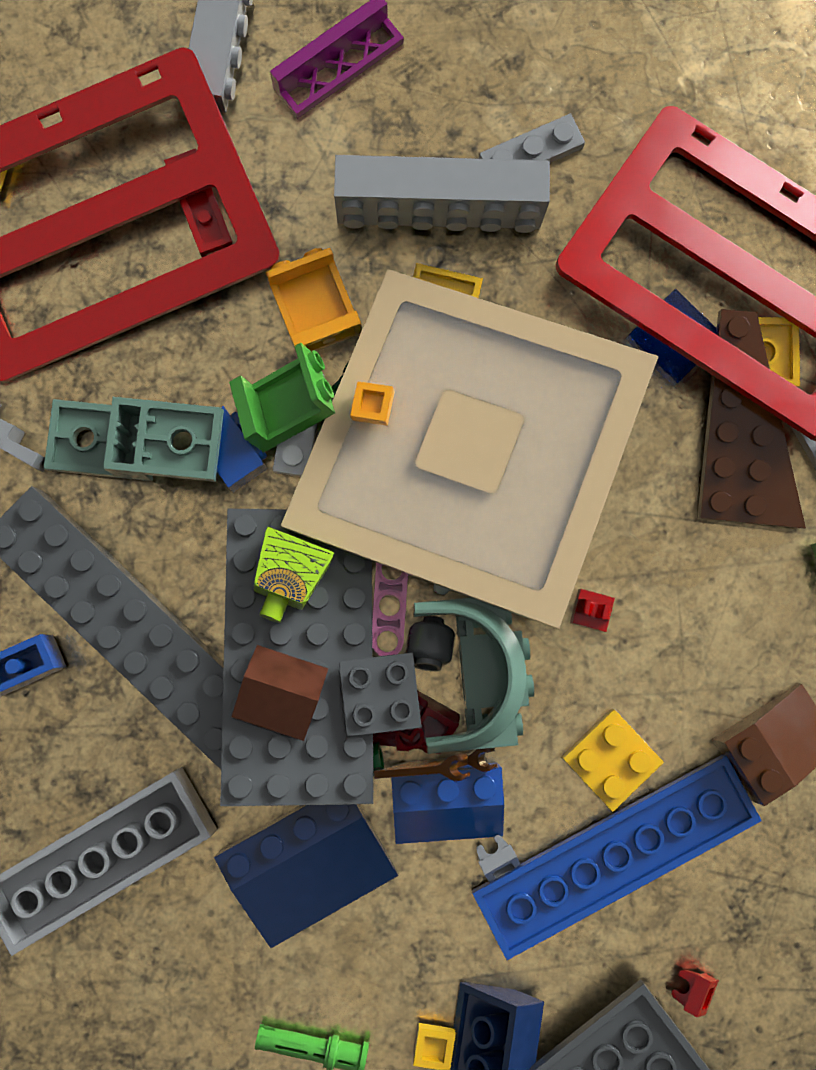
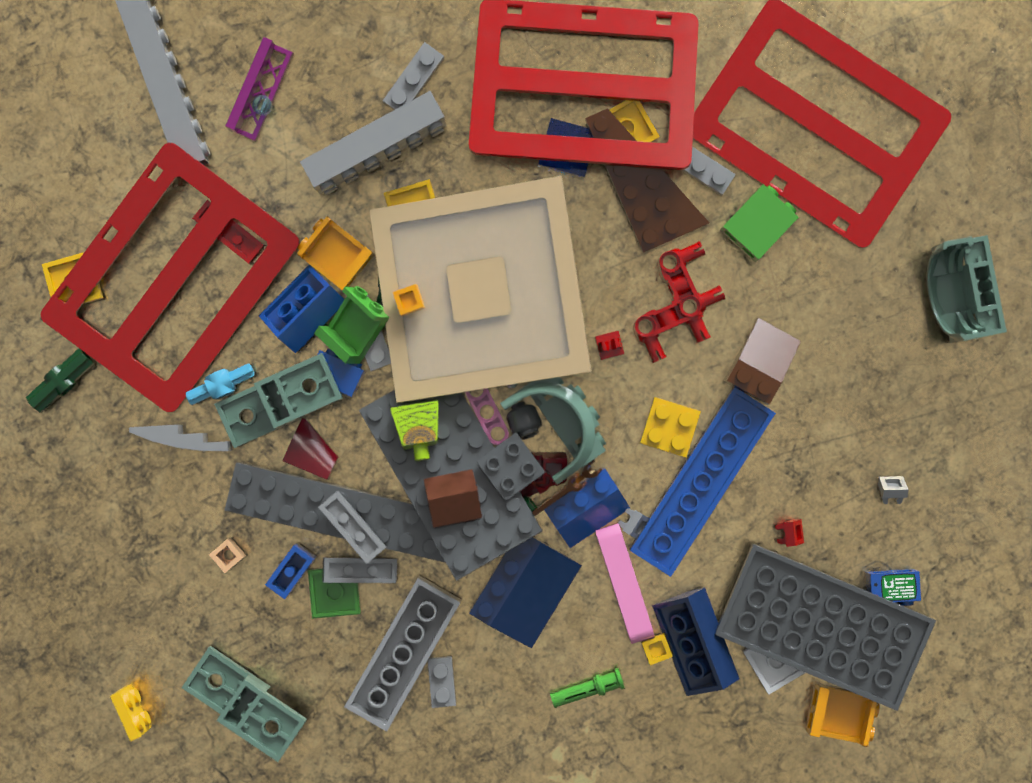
camera: 20 degrees left, 5 degrees up
none -> medium azure axle [186,364,255,405]
none -> clear light blue hinge [252,95,273,116]
none -> blue slope [259,264,345,353]
none -> dark red slope [282,418,339,480]
none -> bright green tile [308,568,361,619]
none -> light grey plate [318,491,386,564]
none -> light grey plate [322,557,397,583]
none -> light grey plate [427,656,456,708]
none -> bright pink beam [595,523,655,644]
none -> red pin [633,241,726,363]

